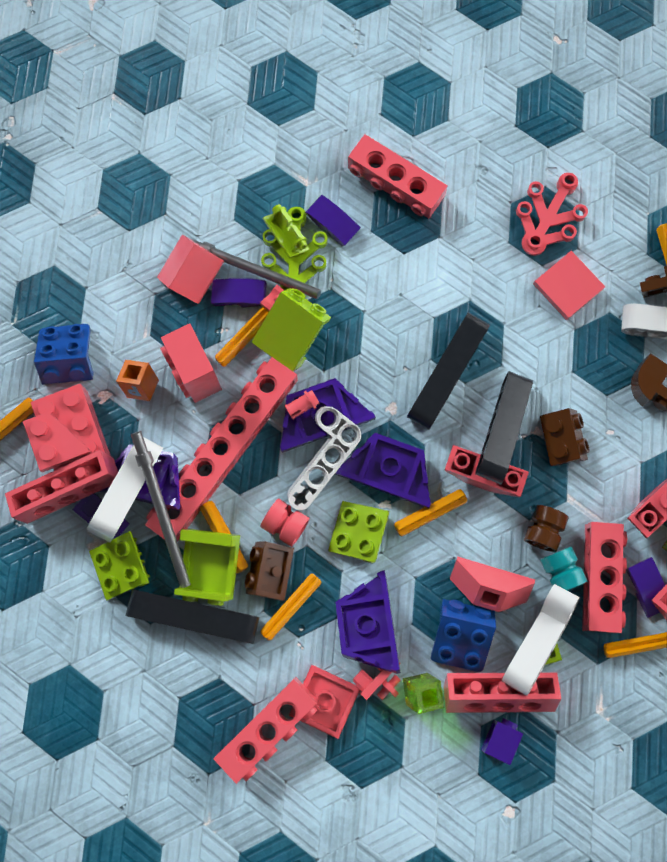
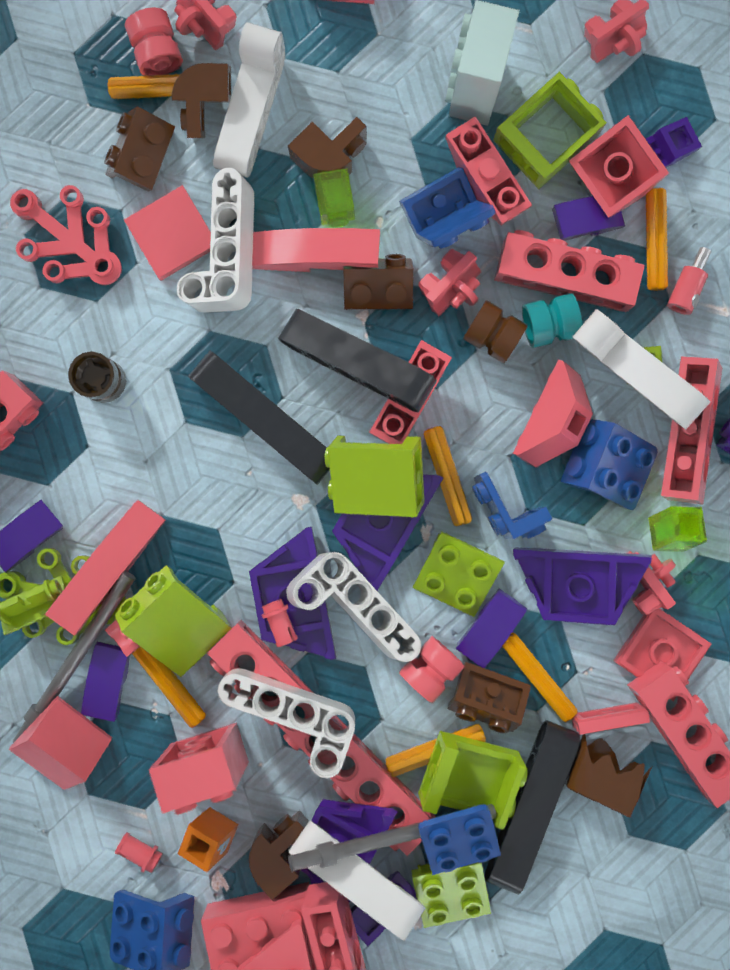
camera: 75 degrees left, 10 degrees up
none -> coral slope [45,500,166,636]
none -> dark brown wheel [68,351,126,403]
none -> reddish brown bracket [104,106,175,192]
none -> coral pin [115,832,163,873]
none -> white beam [177,168,254,313]
none -> white beam [217,668,355,778]
none -> reddish brown brick [249,810,309,900]
none -> coral slope [252,228,380,272]
none -> clear neon green brick [313,168,355,228]
none -> lime panel [325,435,425,517]
none -> blue bracket [399,167,496,249]
none -> coral hips [418,249,481,316]
none -> blue bracket [418,804,501,875]
none -> dark purple slope [456,588,527,668]
none -> blue bracket [472,471,553,539]
none -> reddish brown piece [565,734,653,818]
none -> coral tile [572,702,650,735]
none -> coral piece [667,247,711,315]

